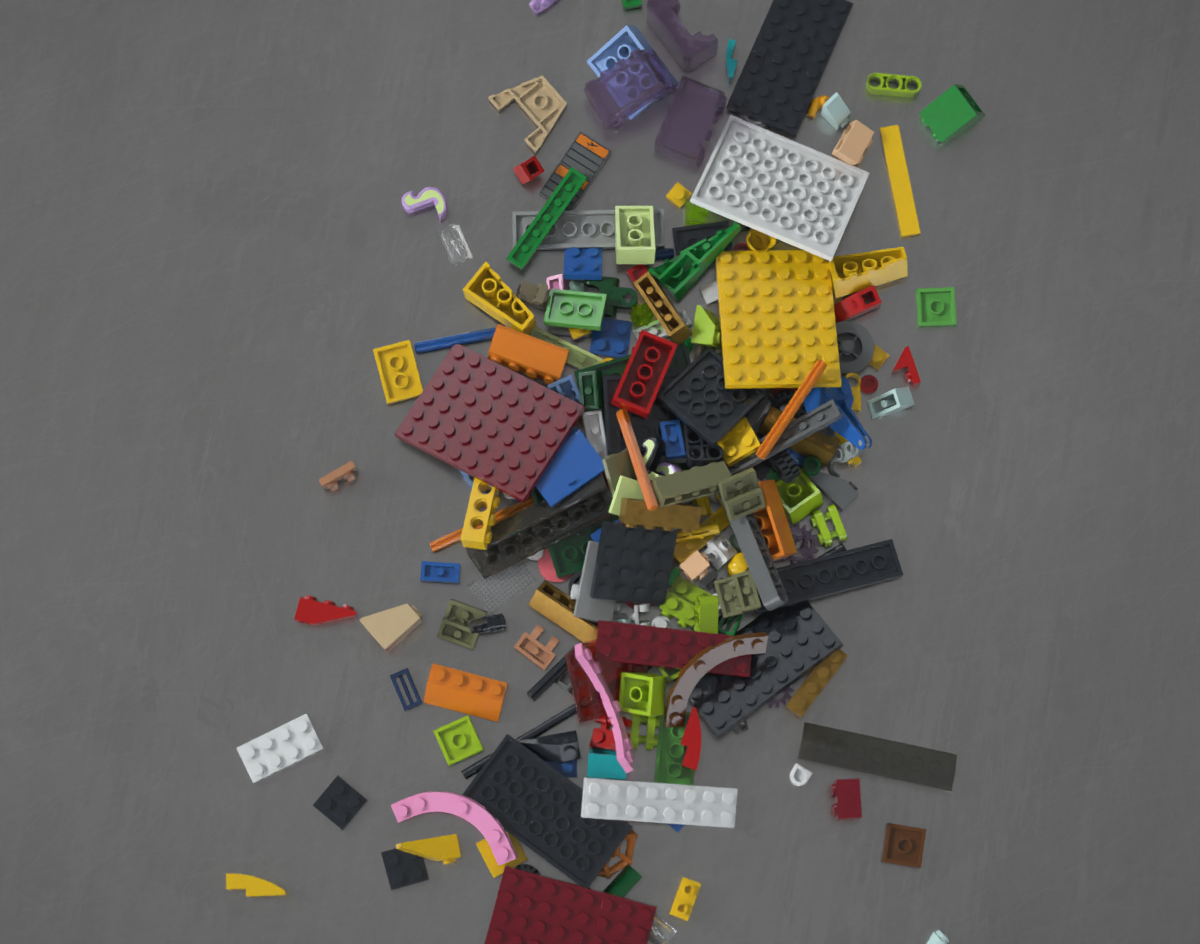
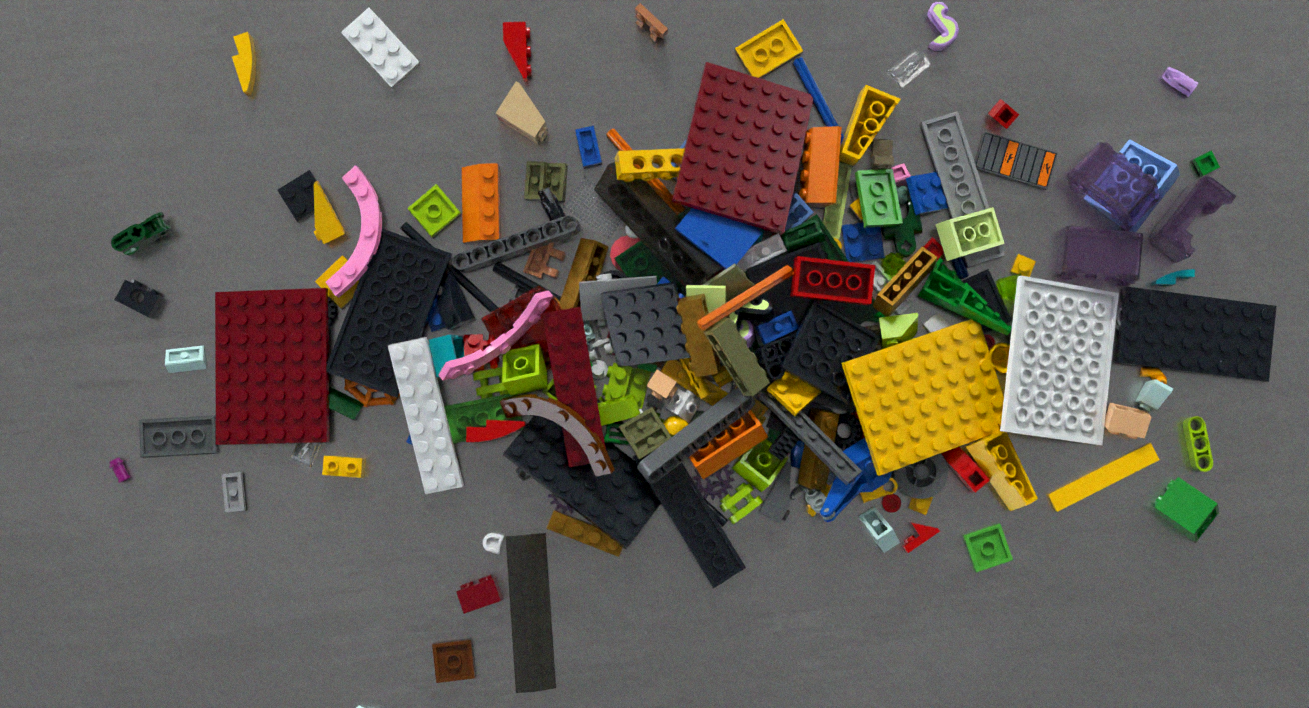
camera: 75 degrees right, 5 degrees up
black plate [313,775,368,830] -> none
dark blue tile [390,668,423,711] -> none
tan wing [488,75,567,154] -> none
green plate [506,167,587,270] -> none
olive slope [718,468,766,521] -> none
orange axle [755,359,827,460] -> none
dark green tile [802,456,822,476] -> none
none -> dark grey beam [452,215,581,273]

